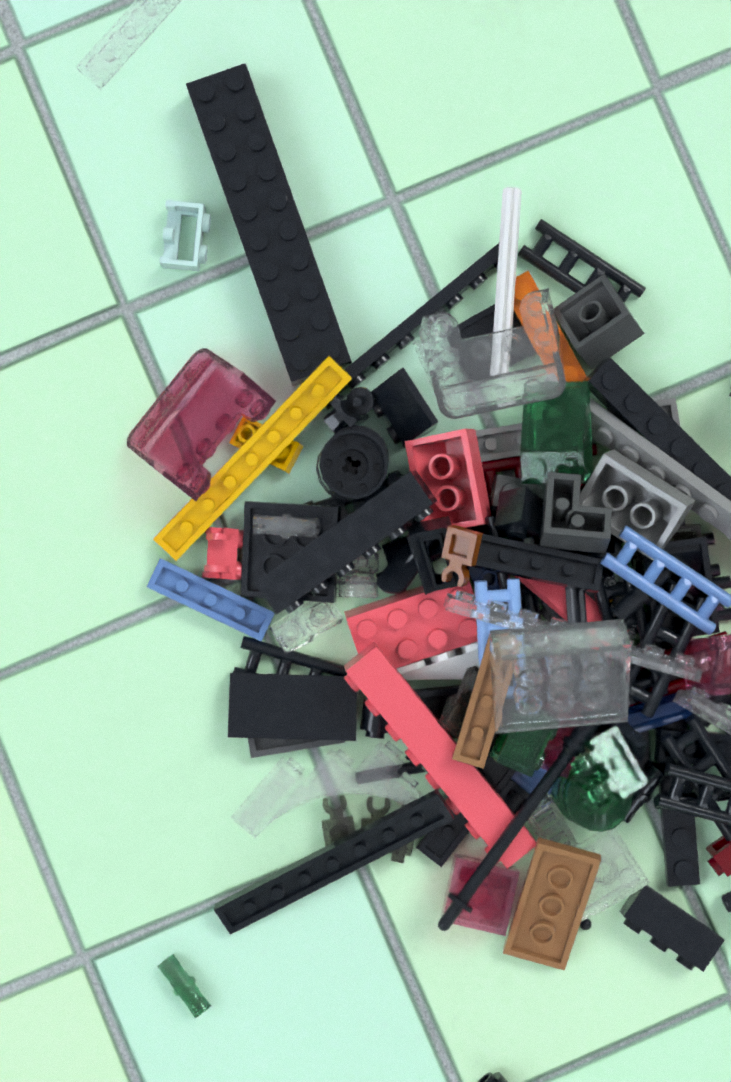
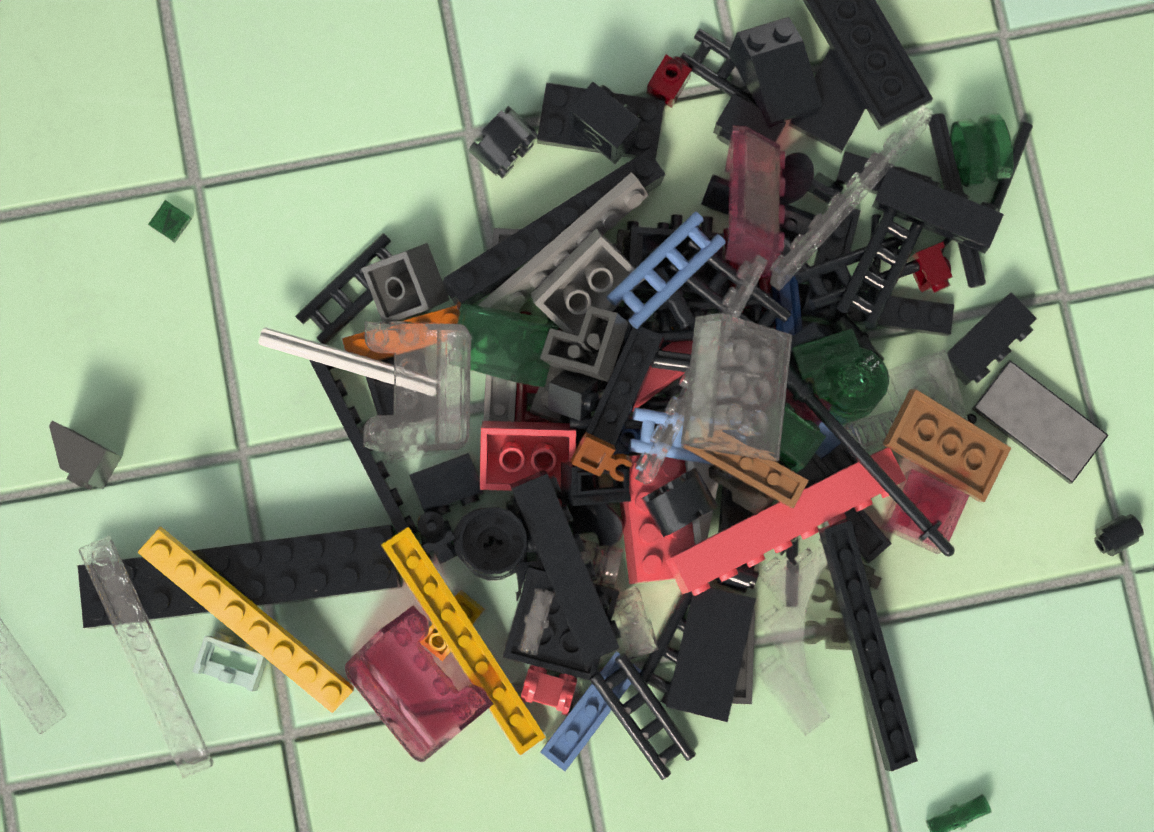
camera: 75 degrees left, 5 degrees down
none -> dark grey slope [49,420,122,490]
none -> clear plate [78,536,214,778]
none -> yellow plate [137,526,354,713]
none -> clear green tile [148,200,192,243]
none -> black bar [589,653,696,780]
none -> black brick [641,467,718,537]
none -> flat silver tile [972,360,1108,484]

